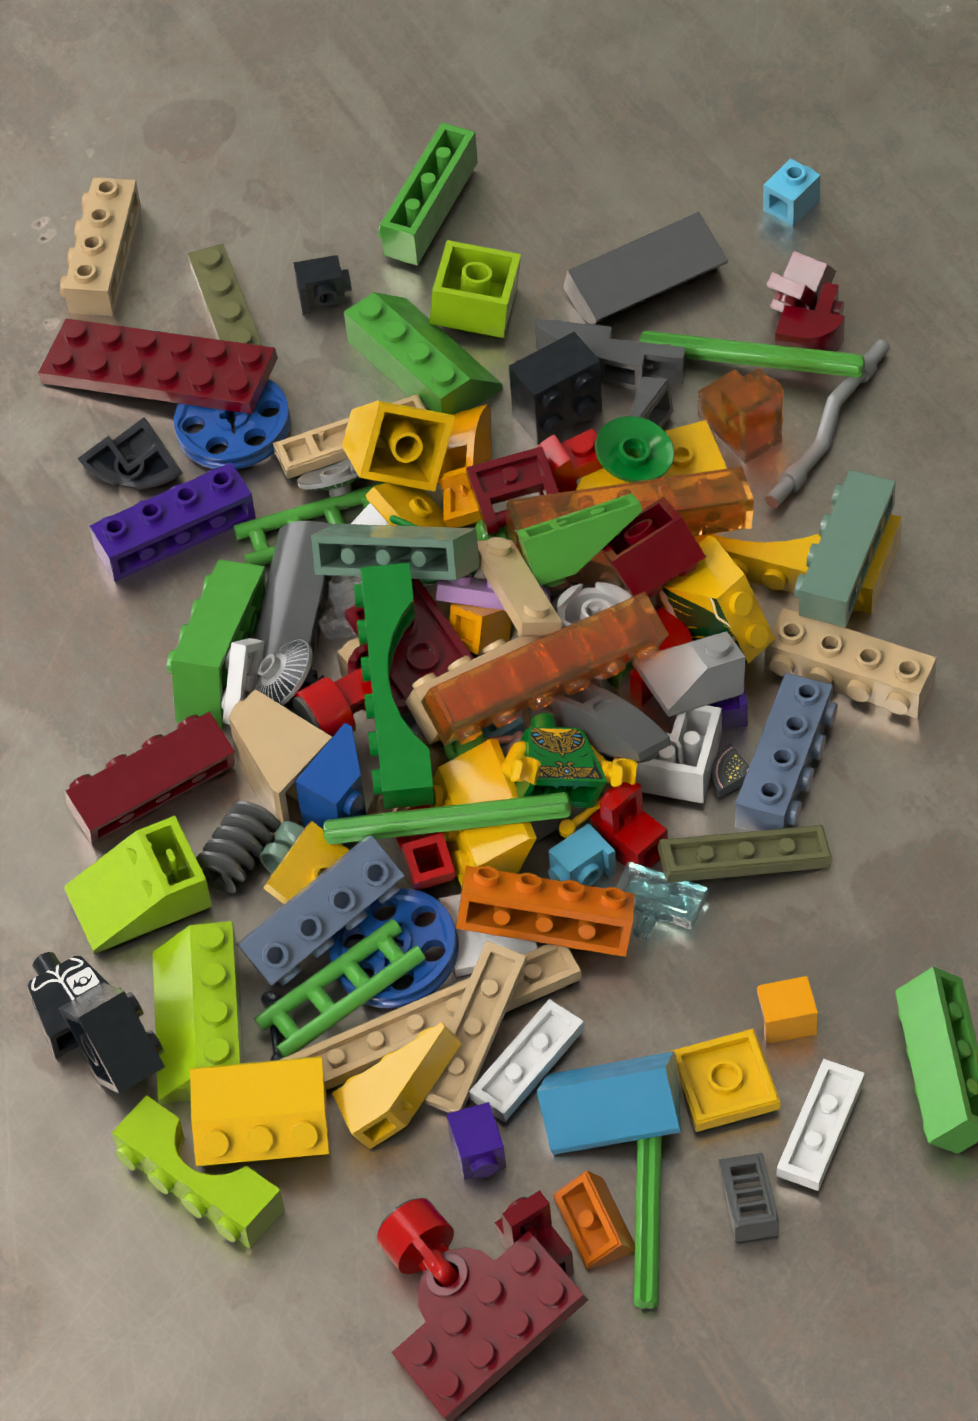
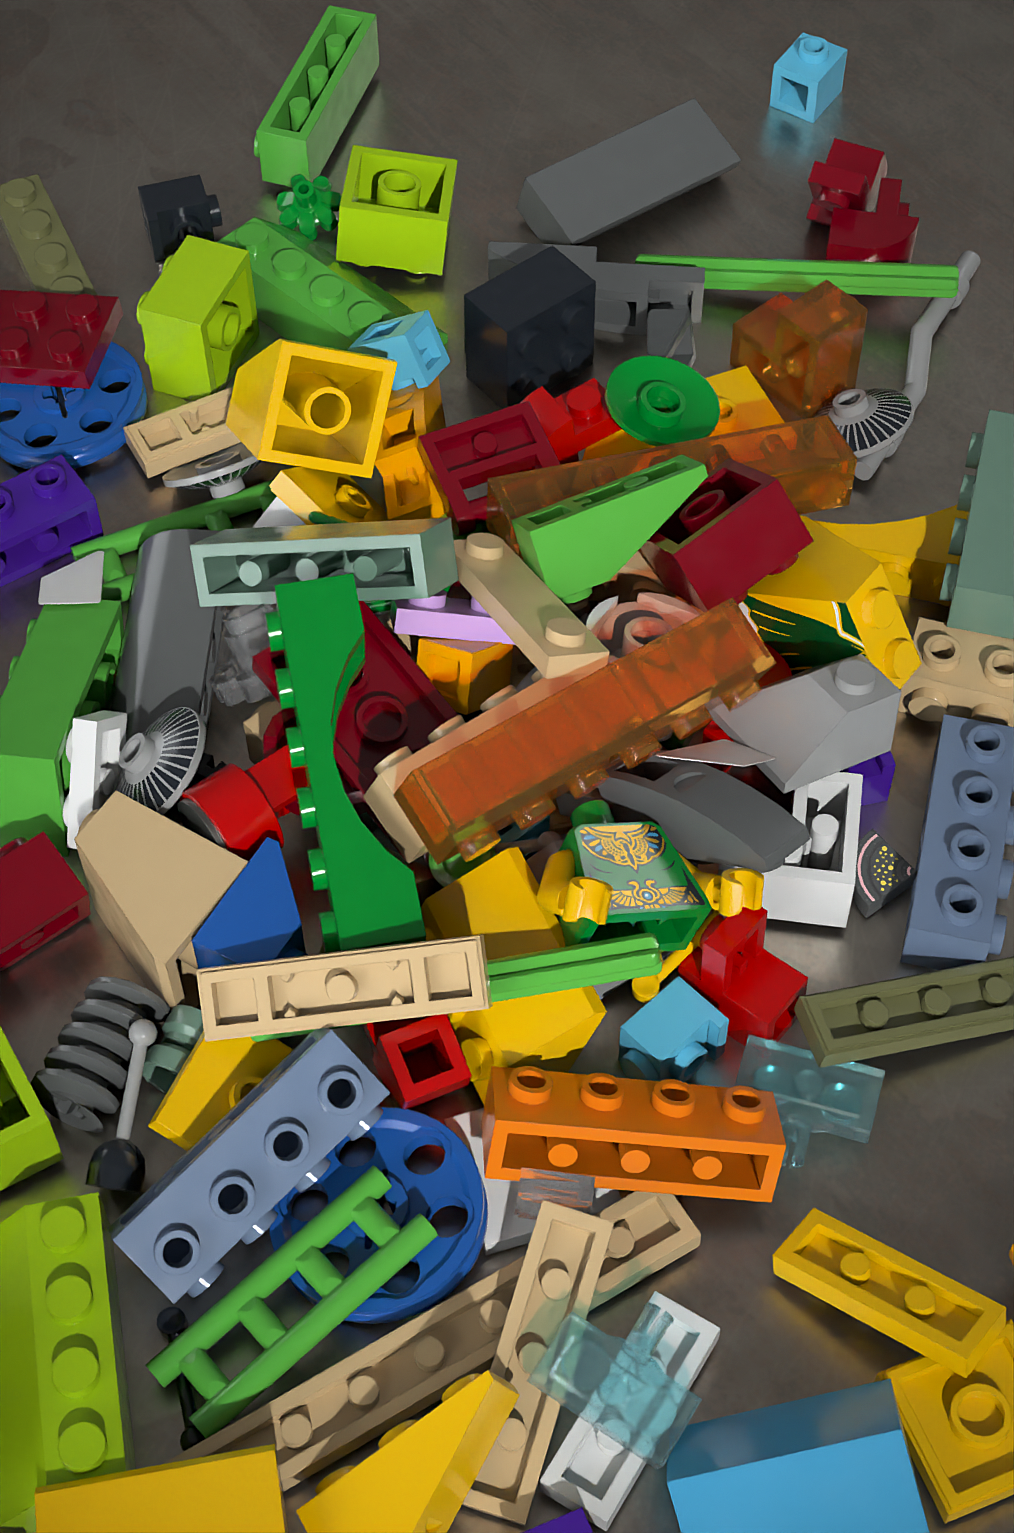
camera: 10 degrees left, 0 degrees up
none -> white sticker [38,551,104,605]
none -> hinge [85,1019,157,1193]
none -> lime brick [136,235,260,401]
none -> tan plate [196,934,493,1042]
none -> green plant [276,174,342,241]
none -> medium azure brick [347,310,451,390]
none -> clear tile [514,1167,595,1220]
none -> clear light blue plate [526,1302,702,1469]
none -> white sticker [656,739,775,766]
none -> yellow plate [772,1207,1006,1378]
none -> dish [801,388,914,461]

